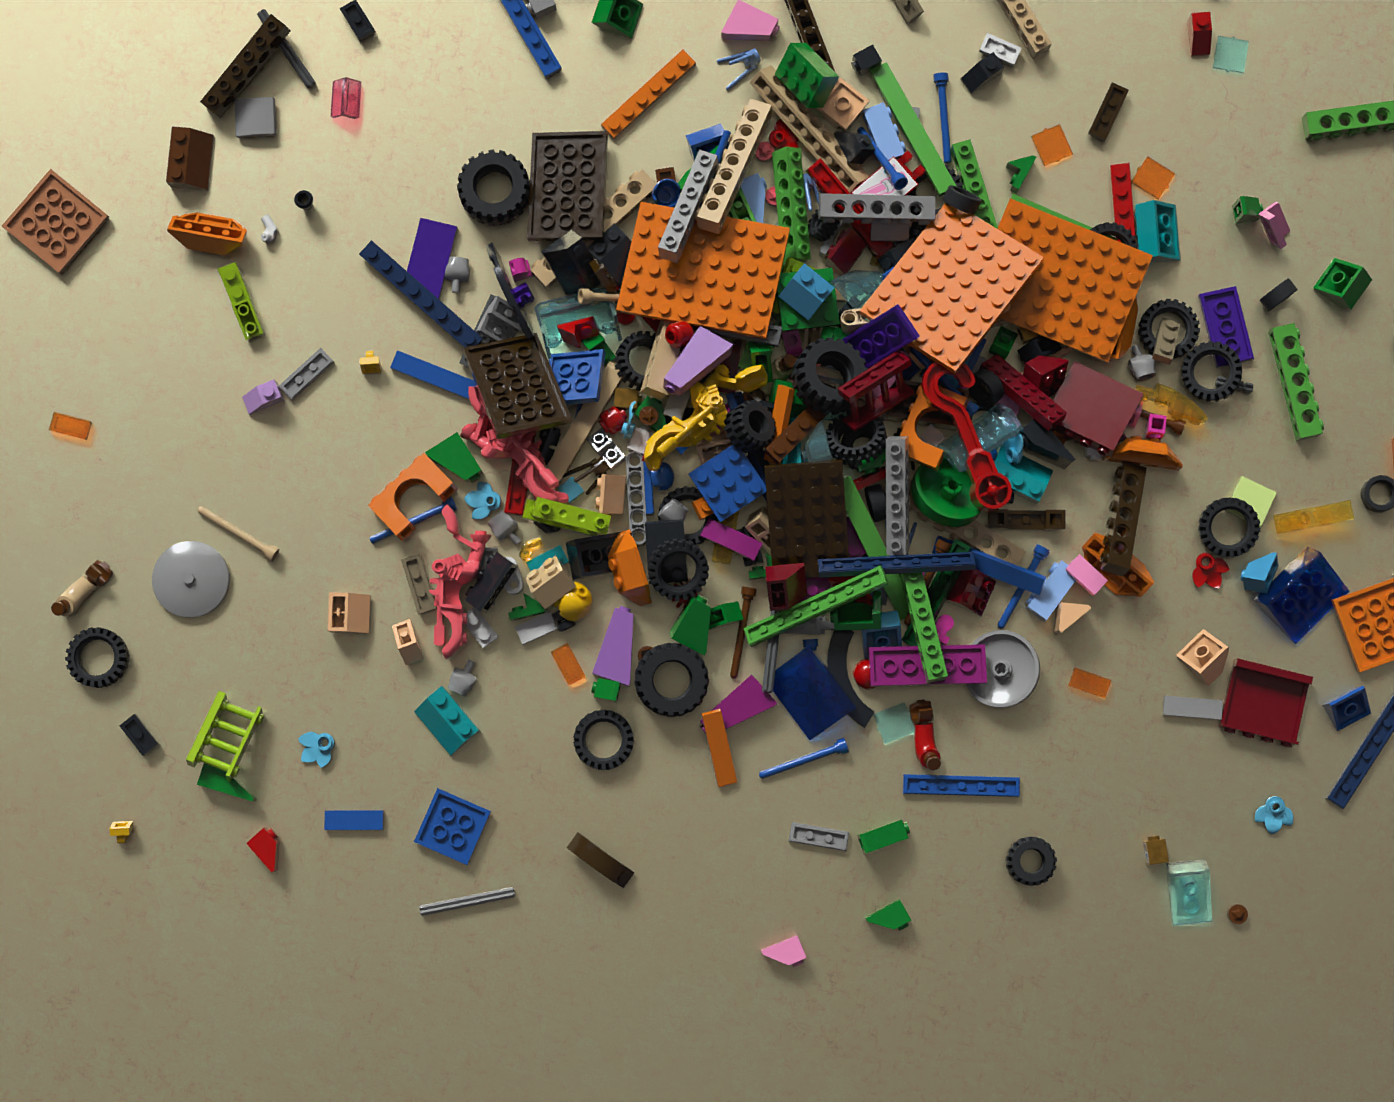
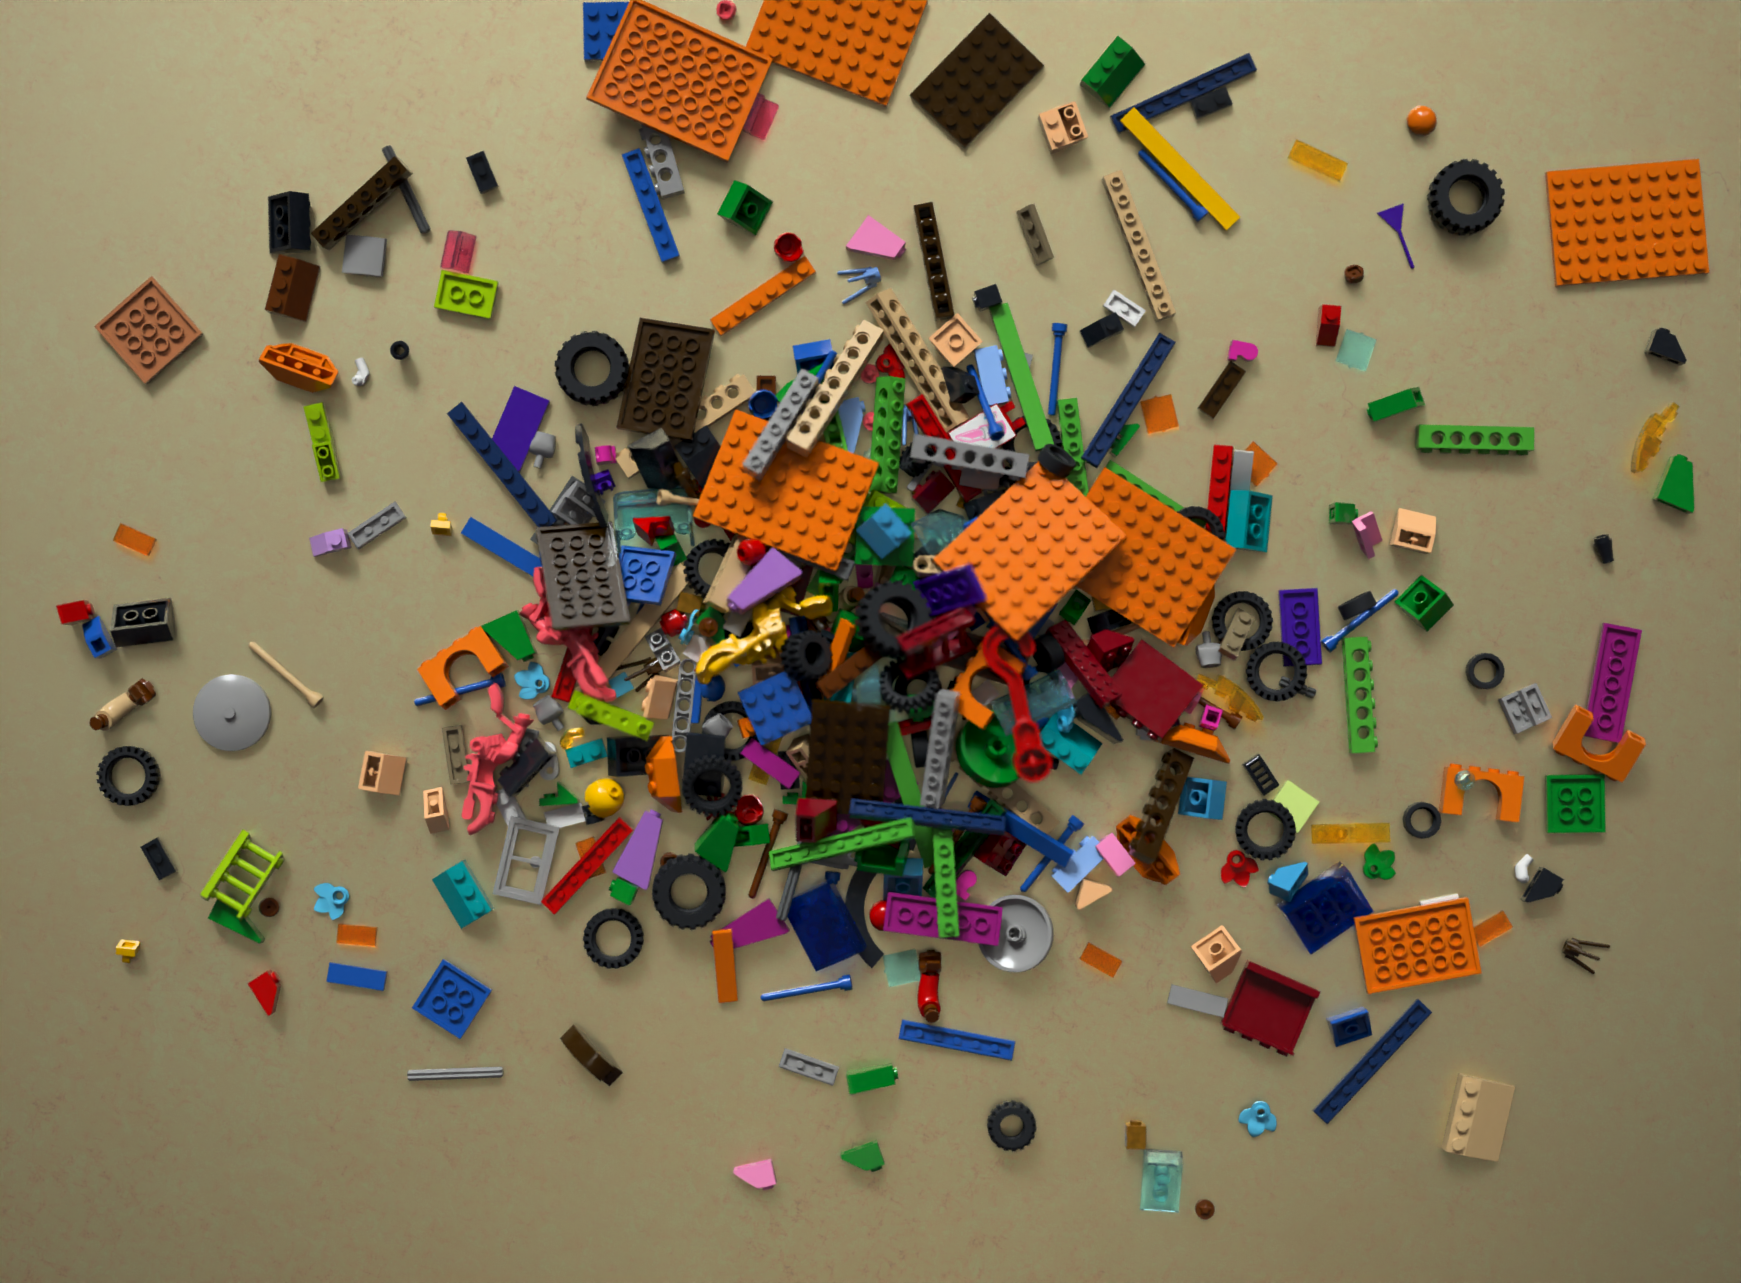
camera: 10 degrees right, 5 degrees up
light grey piece [448,659,477,697] -> none
tan brick [525,555,576,609] -> none
green brick [775,43,839,108] -> none
dark brown slope [988,509,1066,530] -> none
none -> red slope [56,600,95,625]
none -> blue slope [82,616,117,659]
none -> black slope [110,598,175,647]
none -> reddish brown tile [258,898,279,917]
none -> black slope [268,191,311,254]
none -> clear orange tile [336,923,378,947]
none -> lime plate [434,270,499,319]
none -> light grey door [493,816,560,905]
none -> red plate [540,817,634,915]
none -> red hair [734,794,764,826]
none -> red hair [774,232,804,262]
none -> dark blue tile [1081,332,1176,468]
none -> dark azure slope [1178,777,1227,820]
none -> dark pink leg [1227,340,1258,362]
none -> light grey slope [1230,449,1254,490]
none -> black slope [1242,753,1279,796]
none -> blue piece [1321,589,1398,653]
none -> green plate [1363,843,1396,880]
none -> green slope [1367,387,1425,422]
none -> light nougat slope [1390,508,1436,554]

